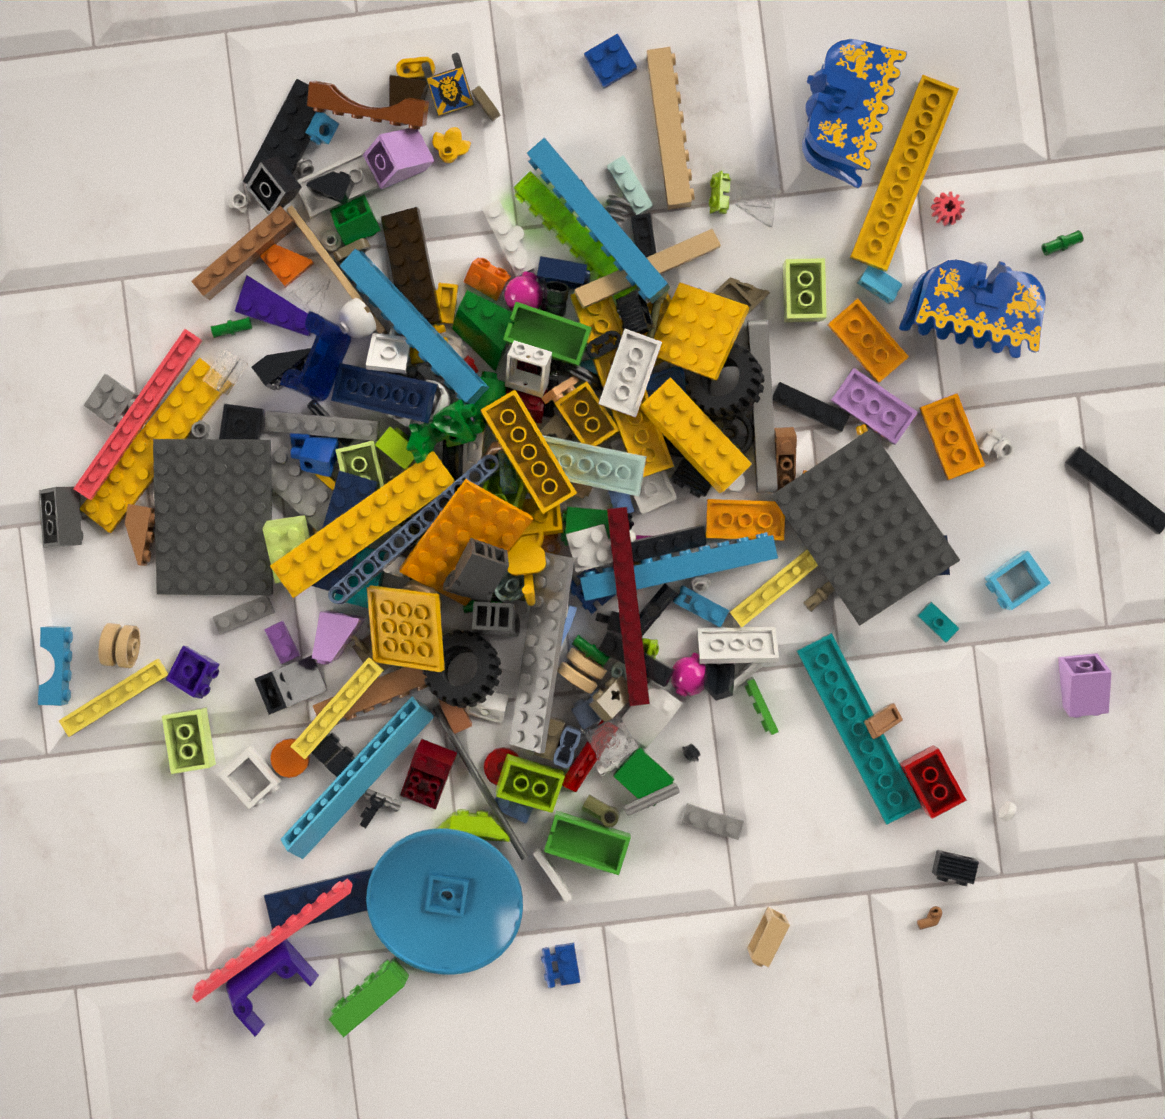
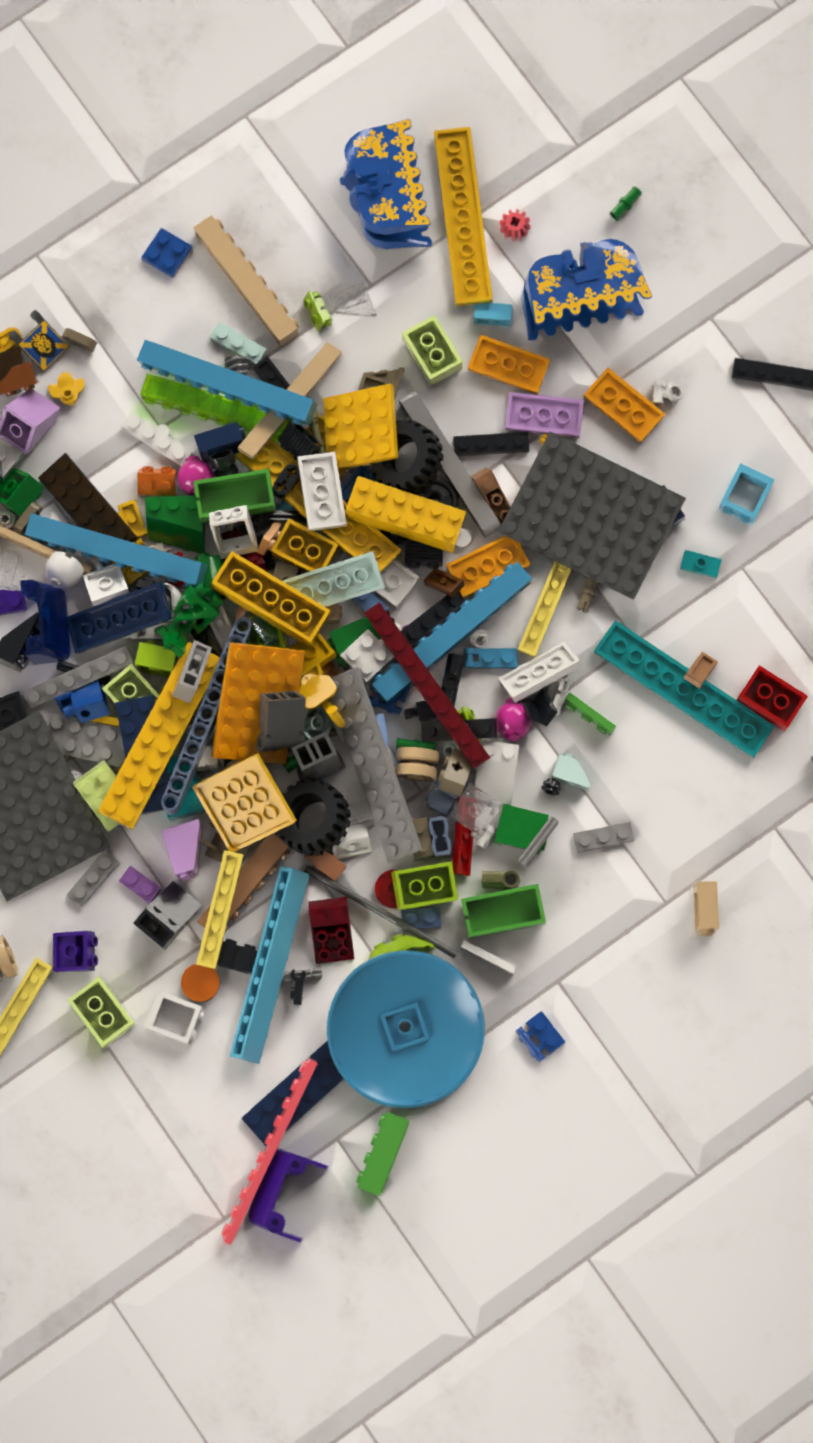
camera: 25 degrees left, 10 degrees down
none -> light grey slope [172,640,212,703]
none -> reddish brown plate [423,568,465,597]
none -> light aqua slope [552,753,590,791]

